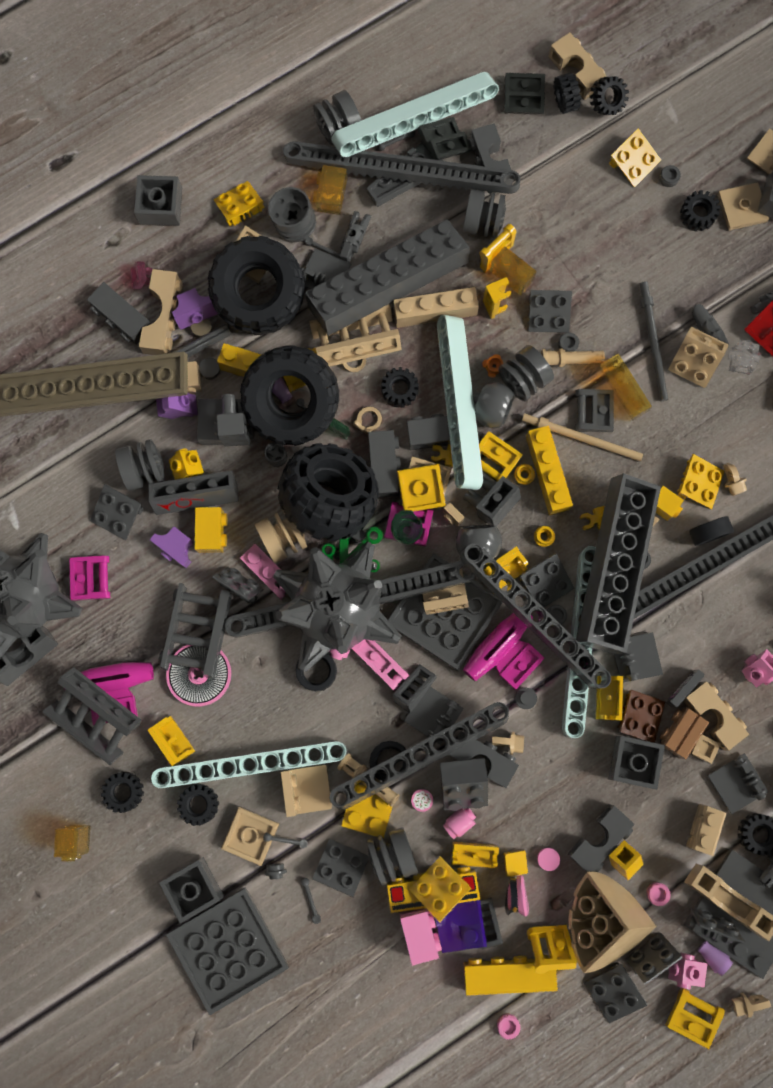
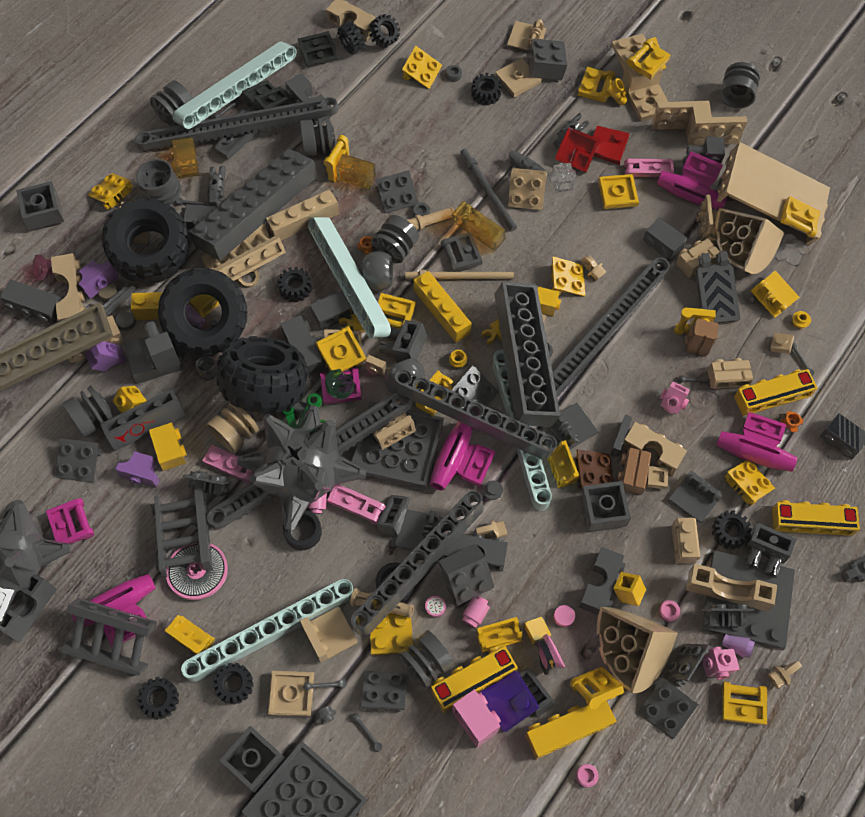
camera: 25 degrees left, 15 degrees down
clear yellow brick [54,825,90,861] -> none
clear green tile [329,418,350,440] -> none
tan piece [353,407,382,436] -> none
yellow hinge [409,856,471,922] -> none
yellow hinge [483,277,511,319] -> none
yellow plate [514,464,535,485] -> none
black tyre [689,516,734,546] -> none

